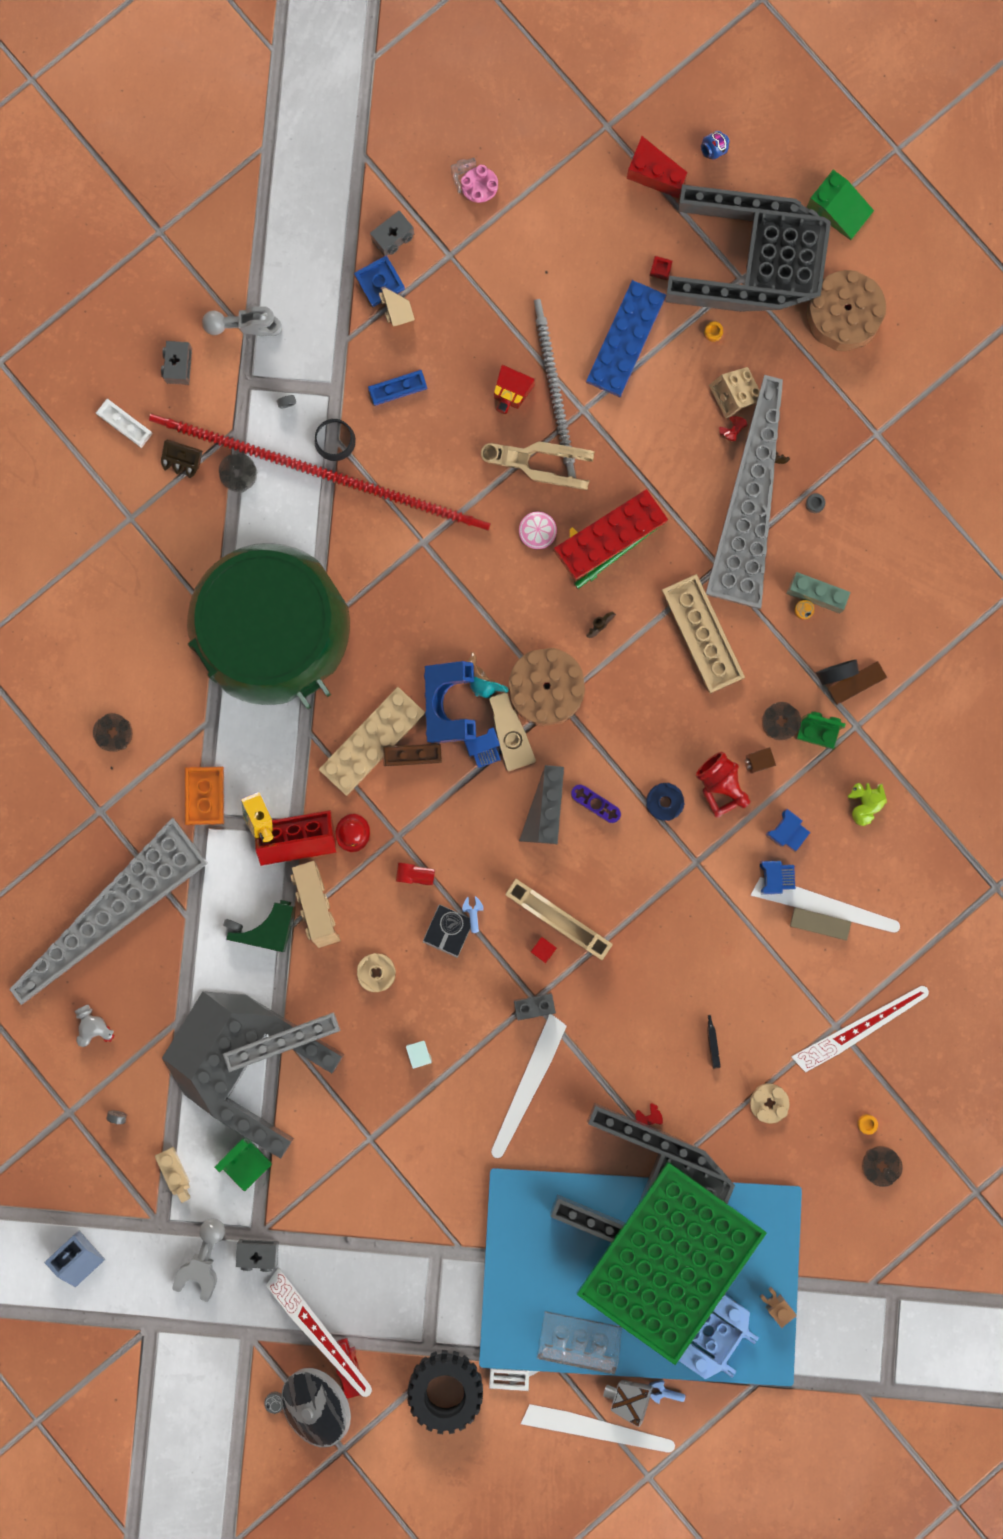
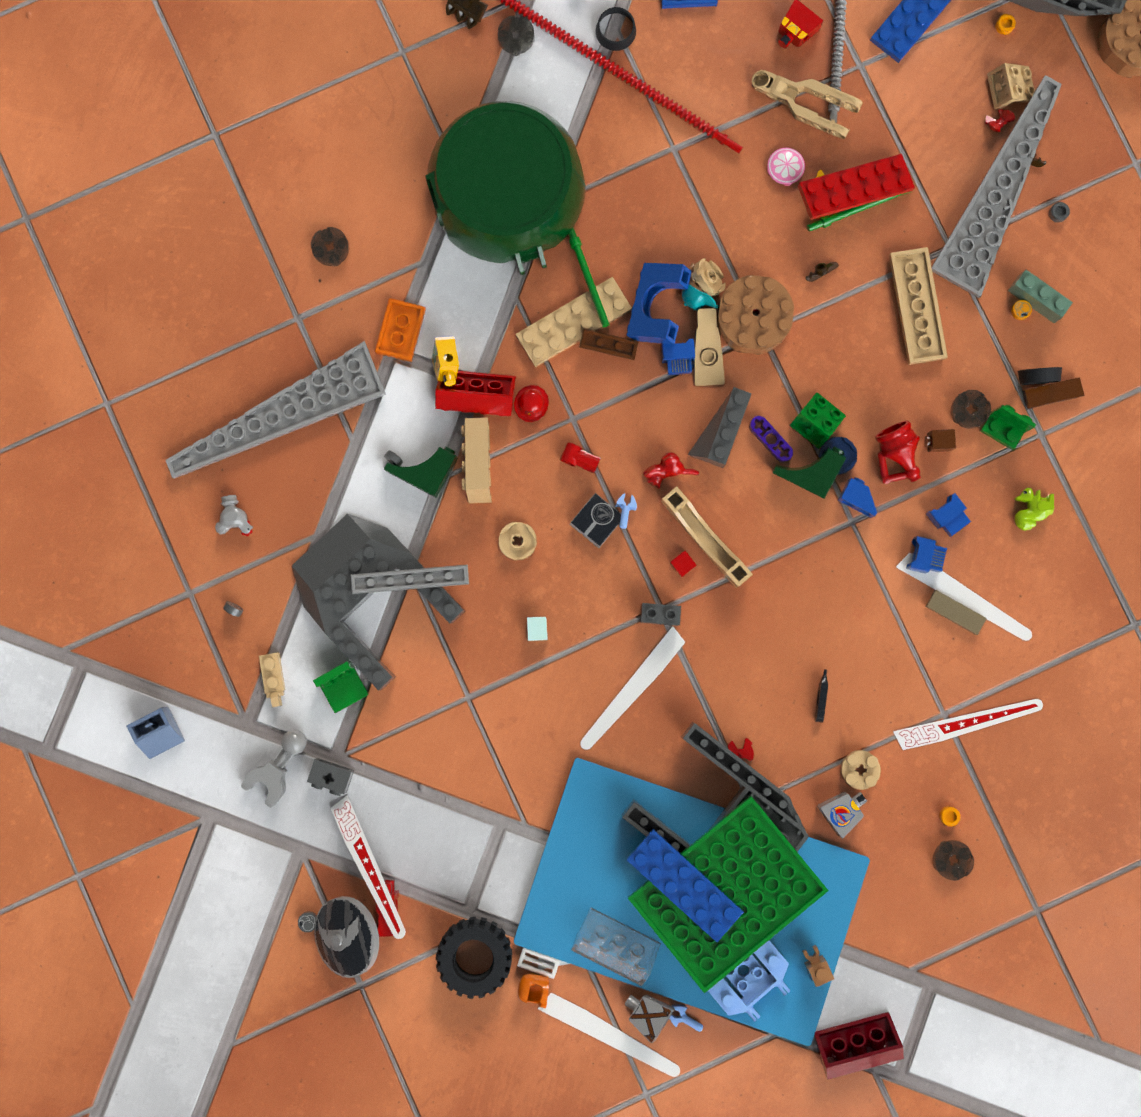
camera: 15 degrees right, 0 degrees up
none -> orange helmet [518,974,549,1008]
none -> green bar [568,227,610,327]
none -> blue plate [626,829,744,942]
none -> red animal [643,452,699,489]
none -> tan plate [691,258,725,296]
none -> dark green arch [772,446,846,499]
none -> green bracket [789,393,846,449]
none -> dark red slope [814,1012,904,1080]
none -> light grey torso [817,792,867,839]
none -> blue slope [837,477,877,518]

